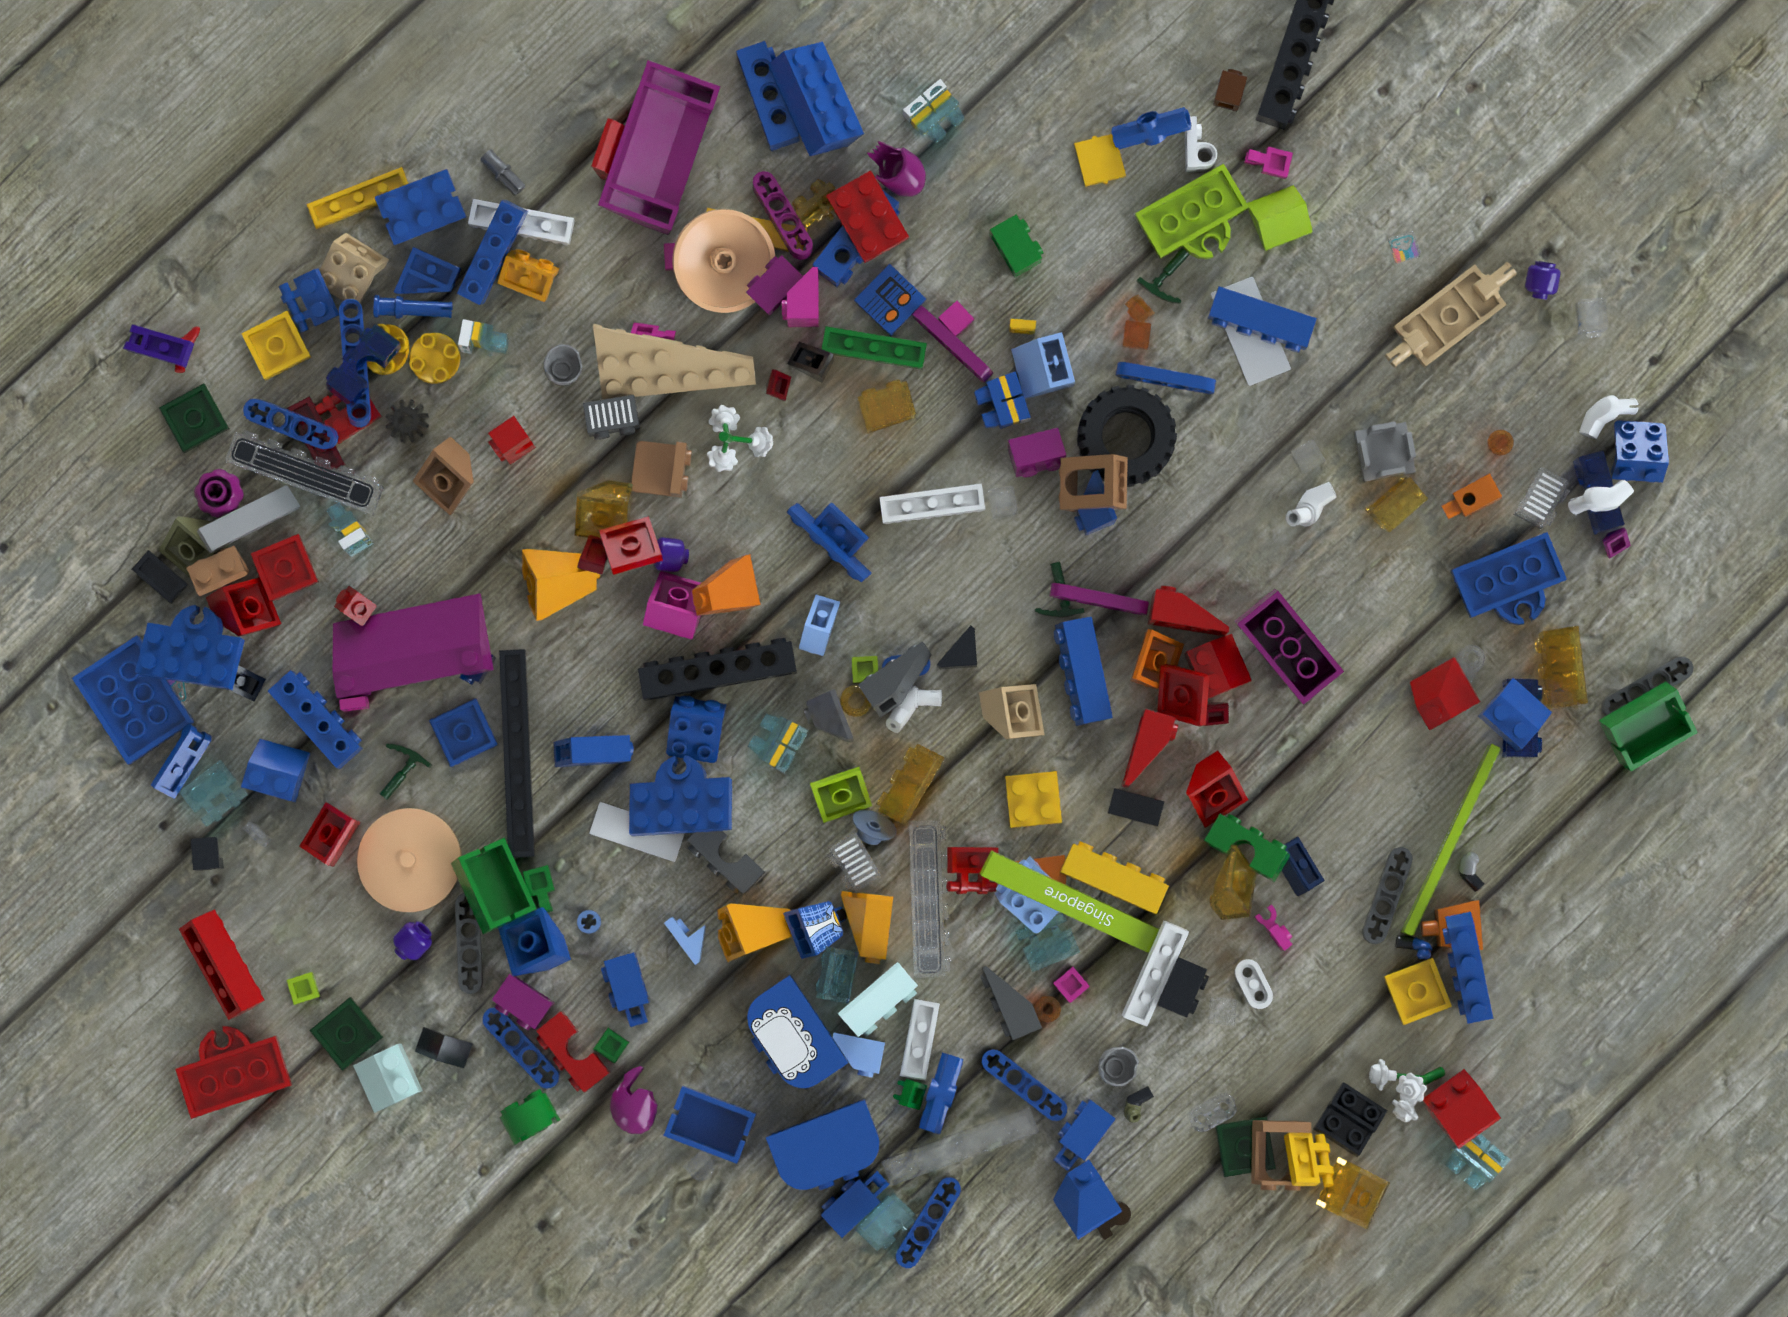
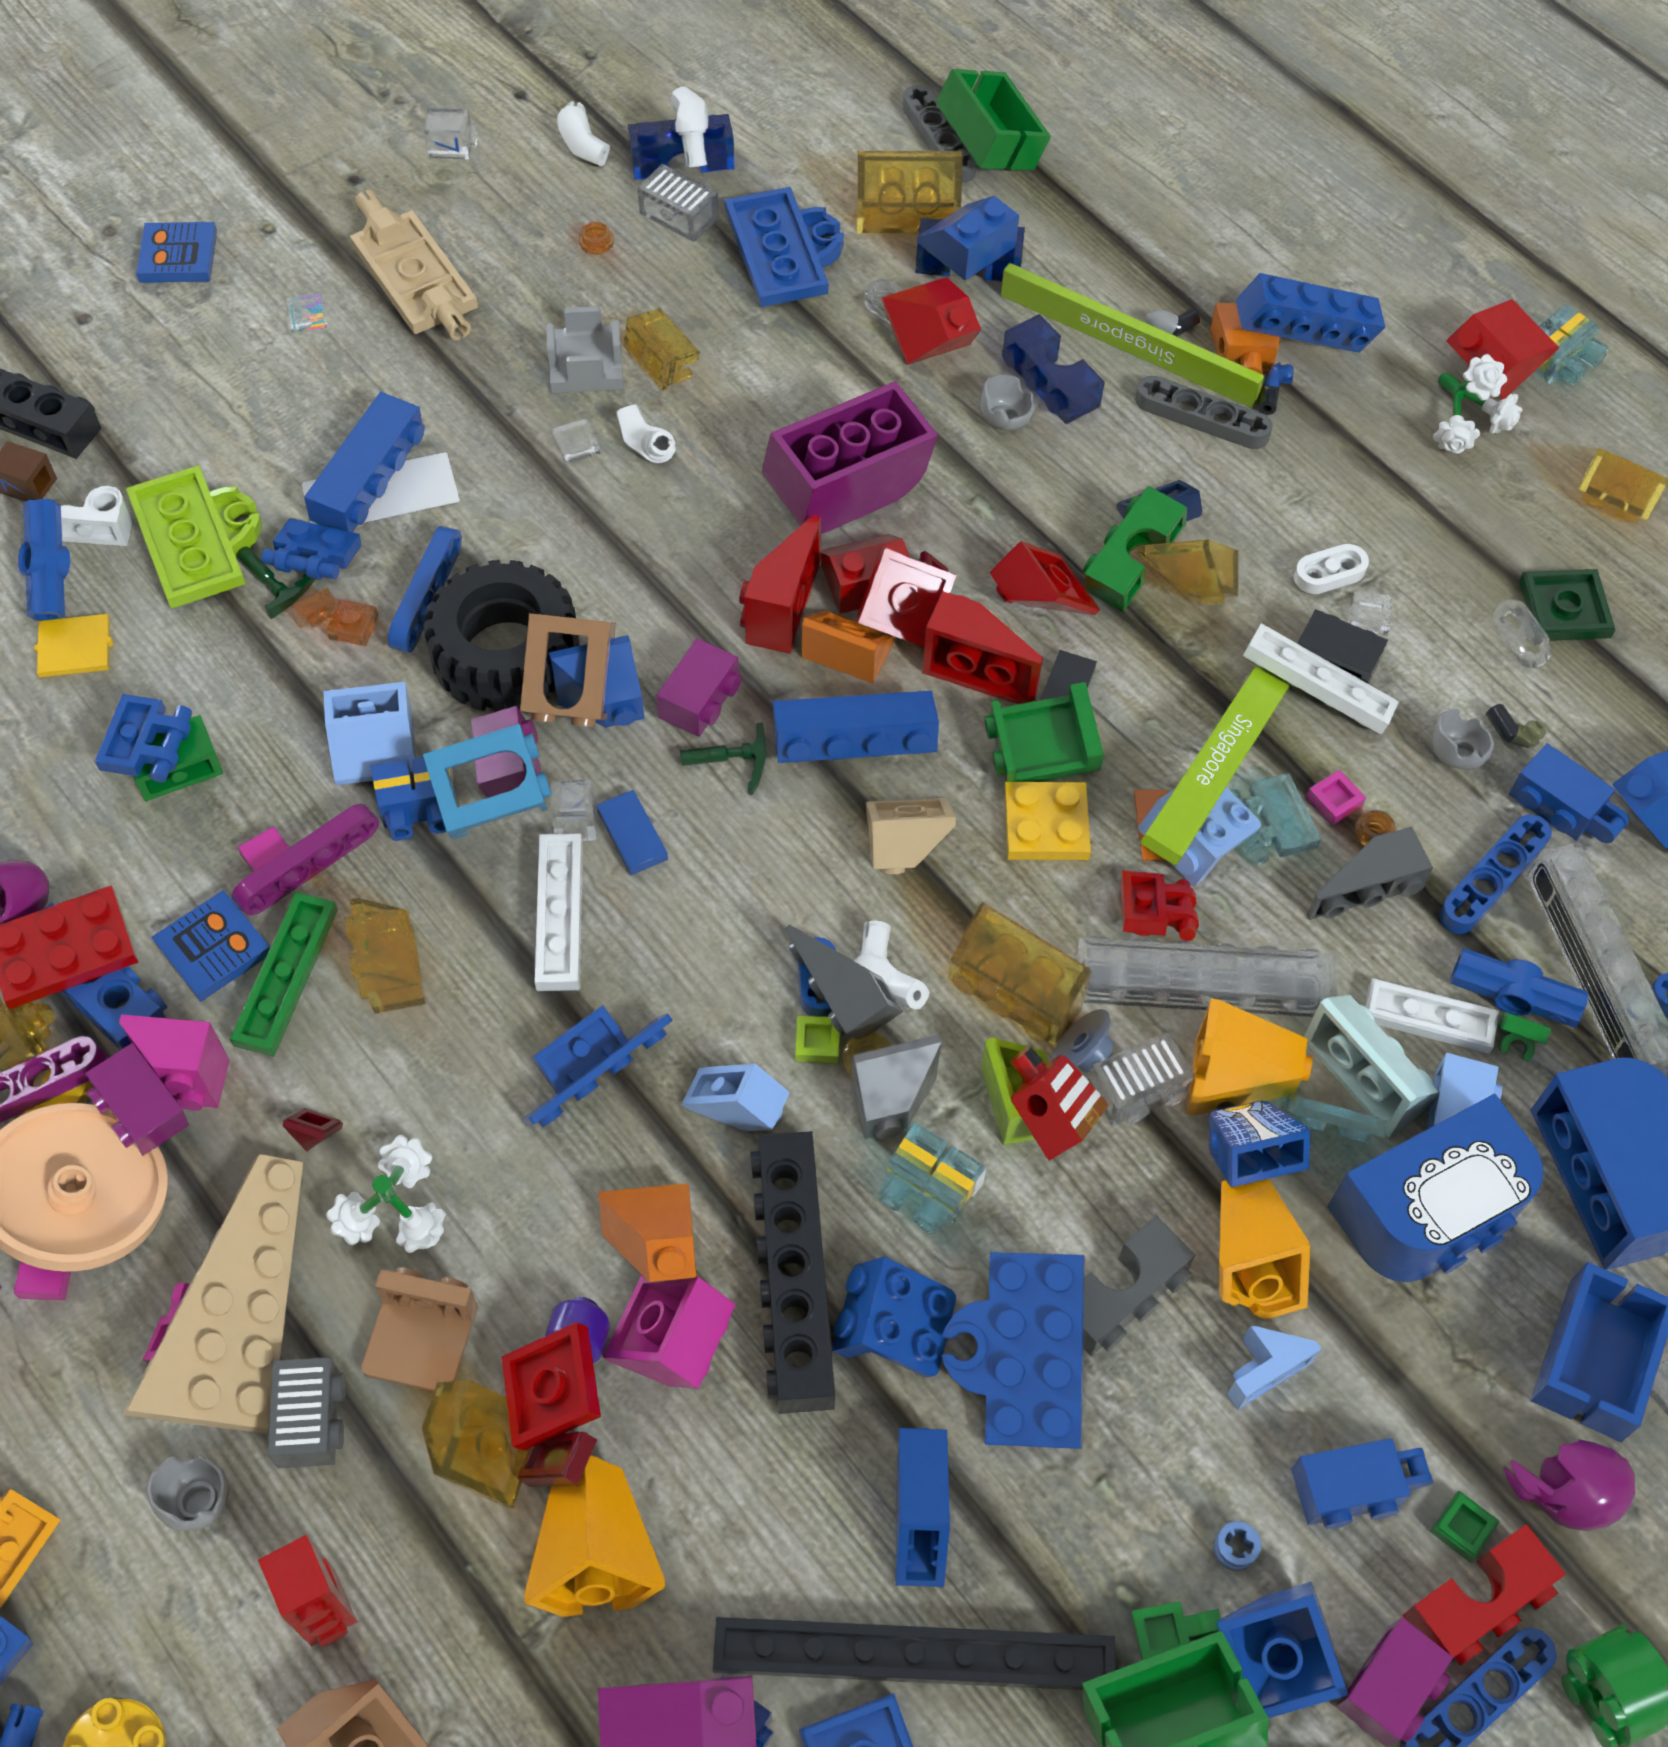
camera: 85 degrees left, 25 degrees down
clear light blue hips [458,319,509,358] -> none
white sticker [589,802,685,862] -> none
black slope [787,342,834,383] -> none
black slope [936,625,977,670] -> none
yellow tile [1009,318,1036,335] -> none
magenta beam [1049,583,1149,615] -> none
yellow brick [1060,841,1169,915] -> none
dark pink plate [1244,147,1293,179] -> none
lime slope [1247,185,1313,251] -> none
medium nougat panel [1251,1120,1311,1191] -> none
dark pink plate [1254,904,1293,951] -> none
yellow plate [1284,1132,1335,1187] -> none
black slope [1313,1082,1388,1157] -> none
yellow plate [1383,958,1452,1025] -> none
orange torso [1442,474,1502,520] -> none
dark purple head [1525,261,1561,300] -> none
magenta slope [1602,527,1631,559] -> none
blue bracket [1611,420,1669,483] -> none
none -> blue plate [94,694,192,783]
none -> blue tile [136,222,217,283]
none -> blue plate [261,518,361,580]
none -> dark azure panel [423,724,552,840]
none -> blue tile [596,790,668,875]
none -> magenta brick [656,638,742,737]
none -> light grey hair [980,374,1035,431]
none -> green panel [984,682,1104,782]
none -> clear blue arch [1002,314,1105,425]
none -> red torso [1010,1046,1109,1161]

